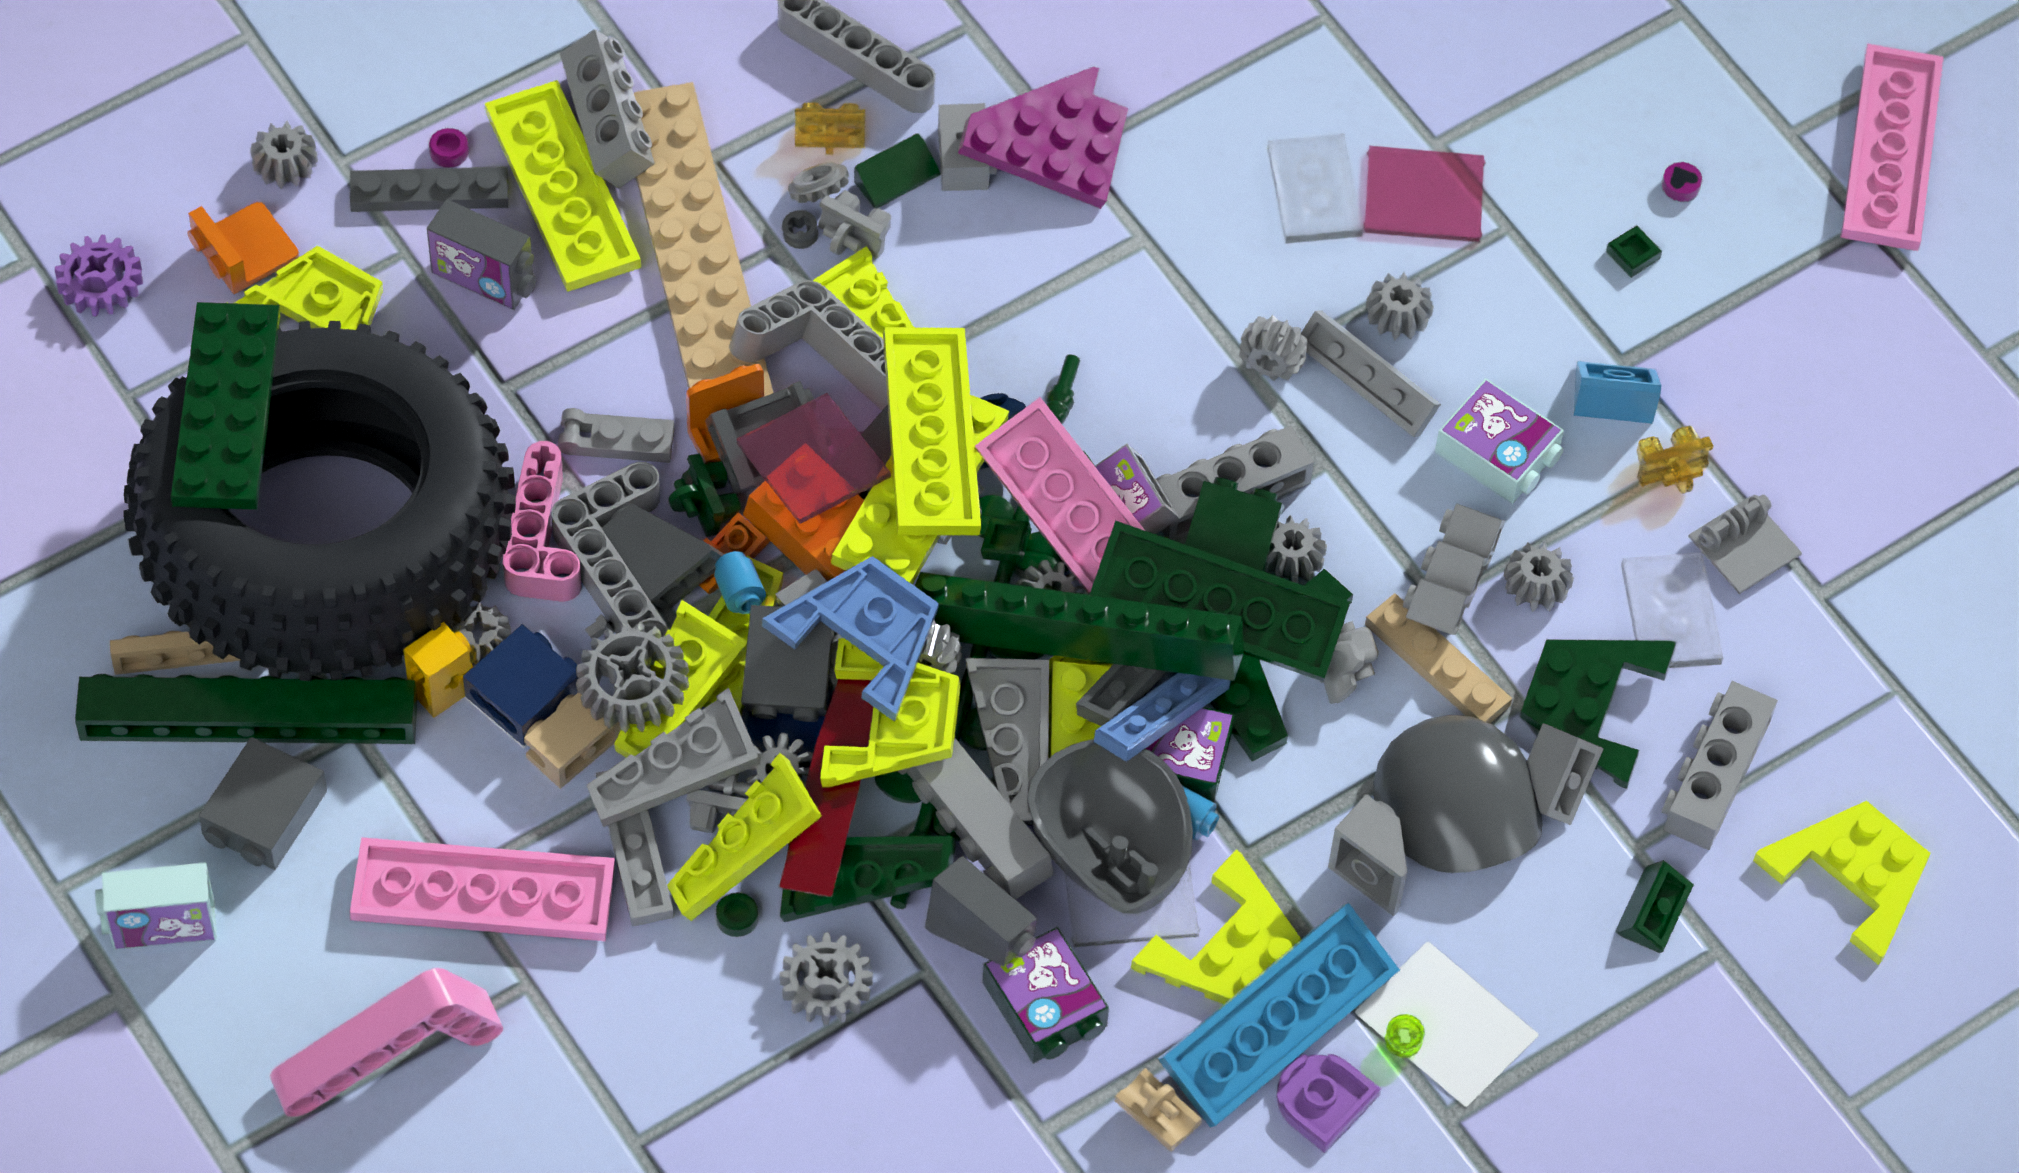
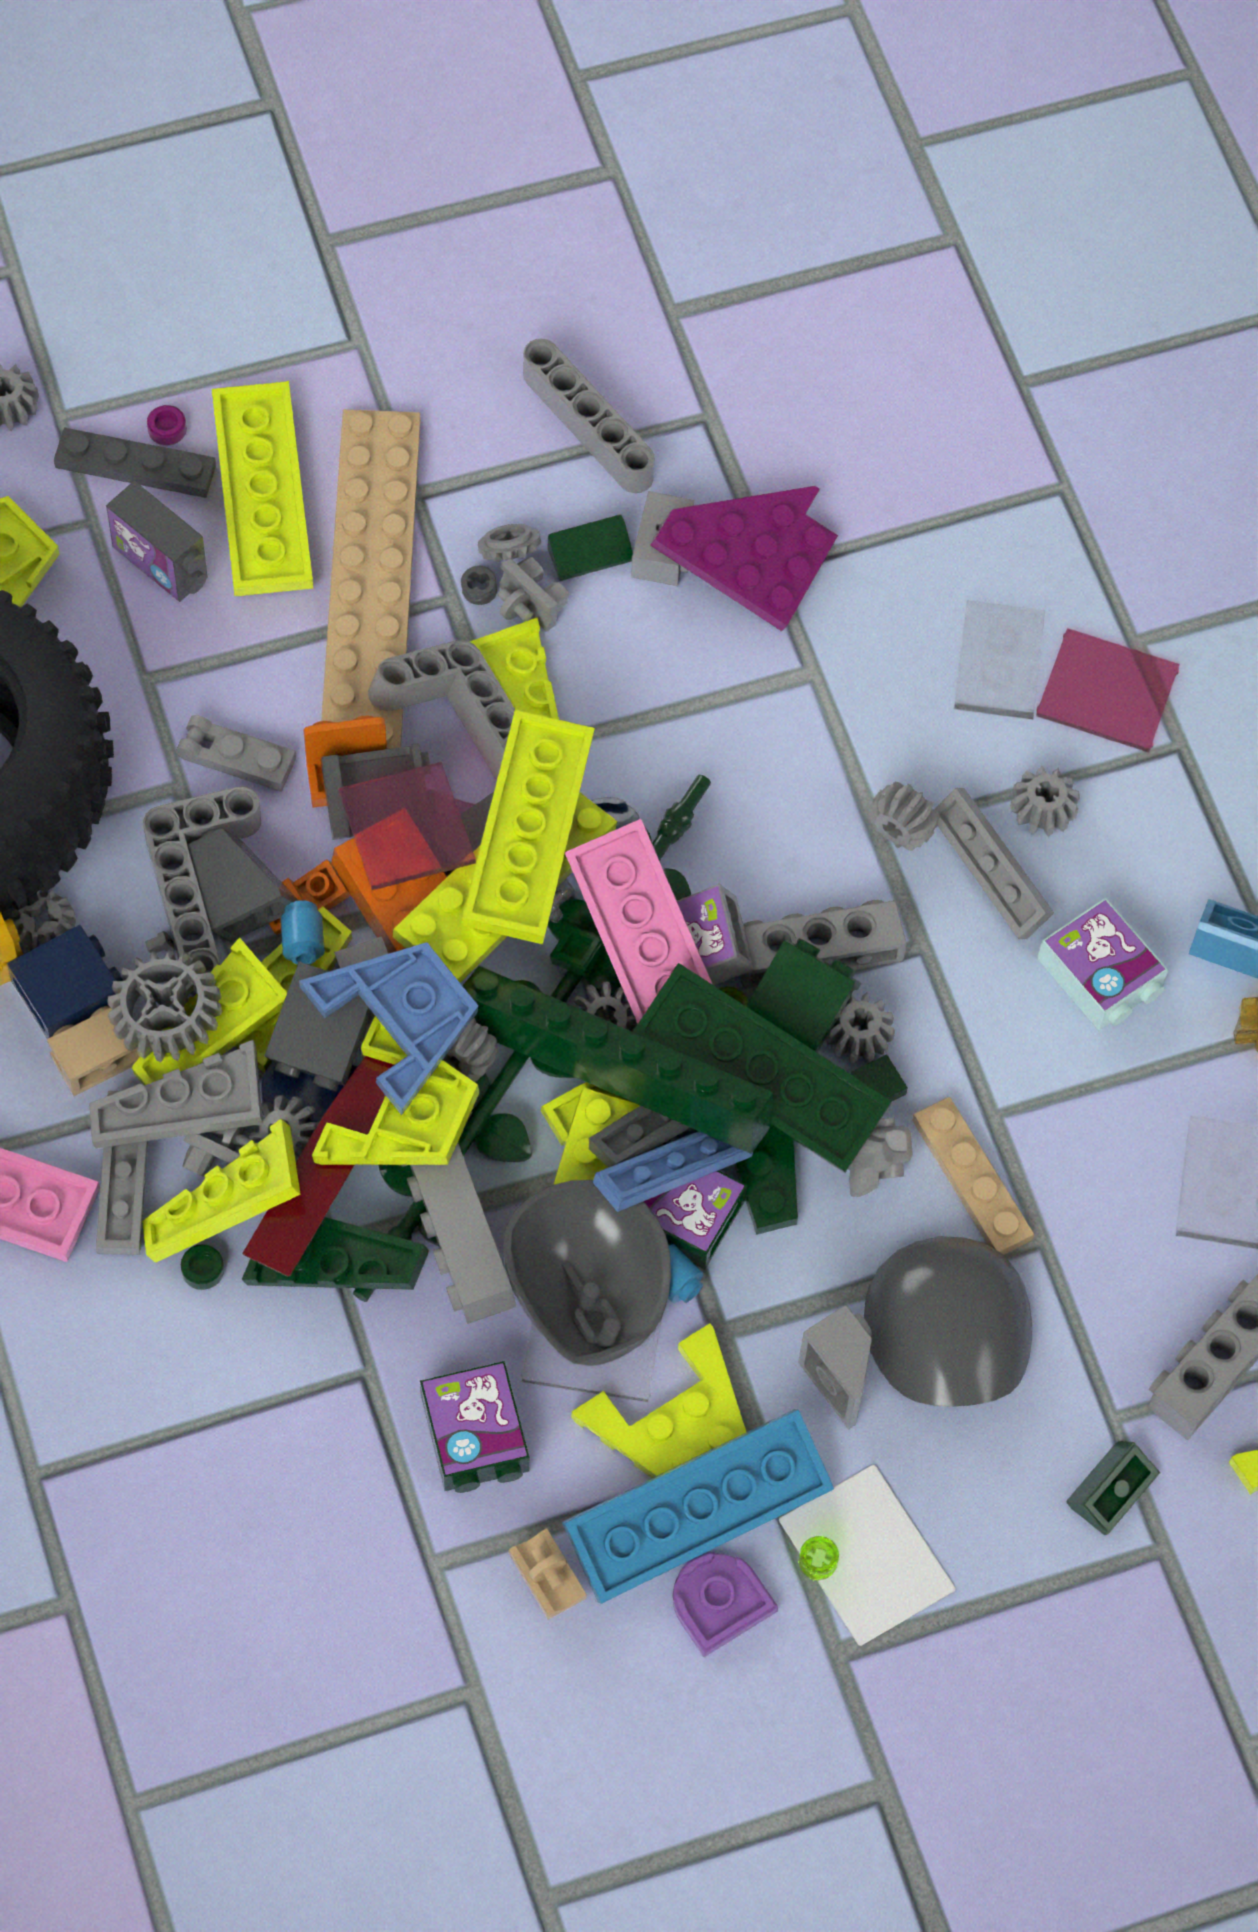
camera: 15 degrees right, 5 degrees up
bright pink beam [503,441,582,602] -> none
light grey brick [559,29,655,188] -> none
dark green hips [668,453,741,537] -> none
light grey gear [780,933,873,1025] -> none
clear yellow hips [795,103,865,155] -> none
dark grey slope [925,856,1037,966] -> none
light grey wing [965,658,1049,825] -> none
light grey brick [1403,503,1505,635] -> none
light grey gear [1503,541,1574,612] -> none
dark green wing [1520,639,1676,789] -> none
light grey slope [1527,723,1603,825] -> none

